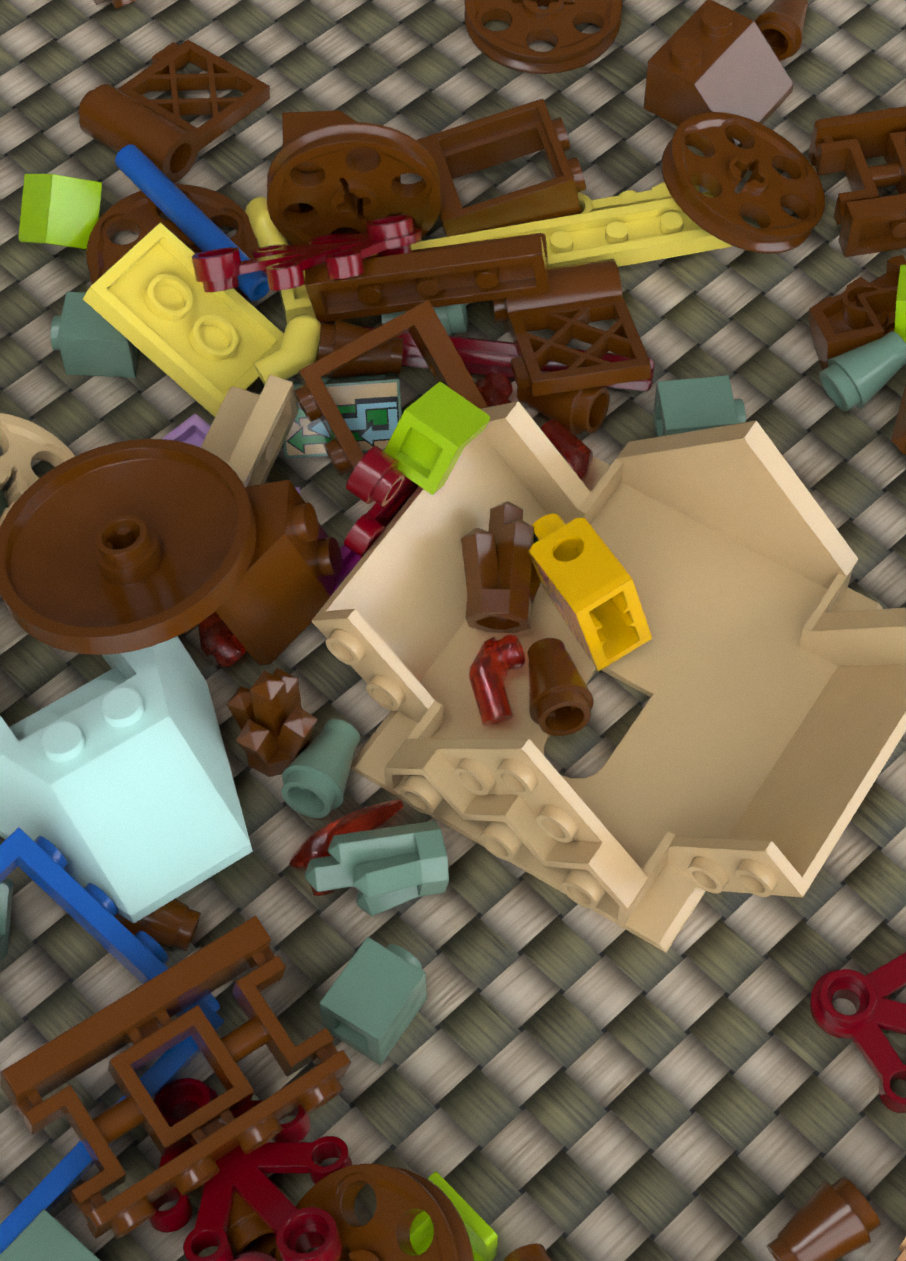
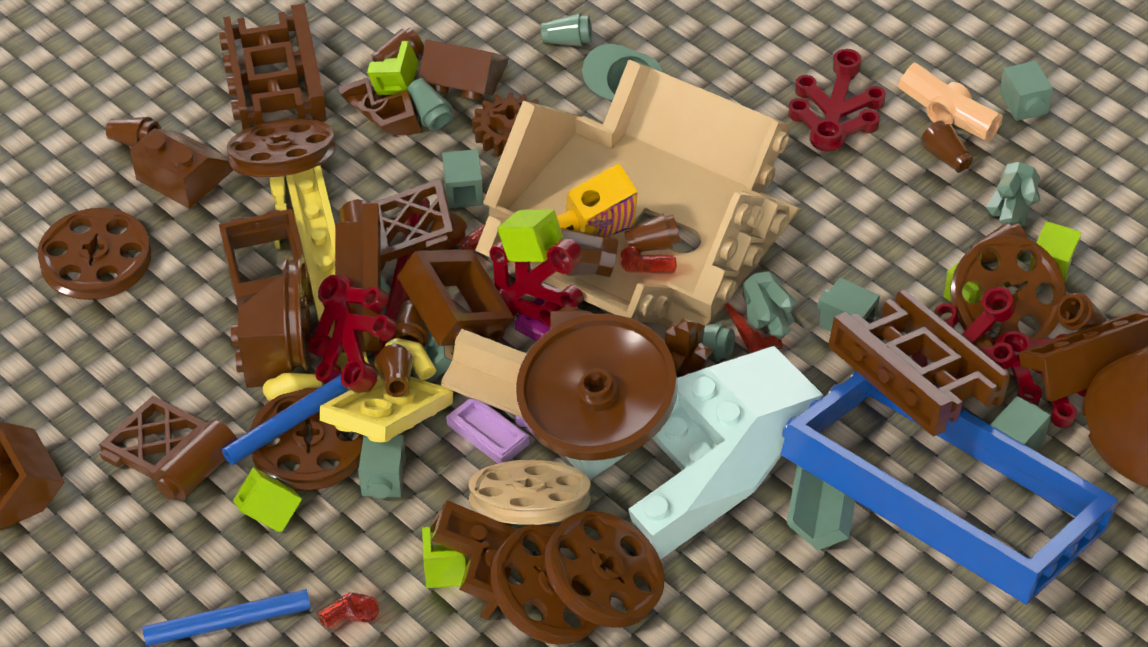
camera: 90 degrees left, 10 degrees down
none -> reddish brown cone [375,344,414,397]
none -> reddish brown gear [472,92,539,157]

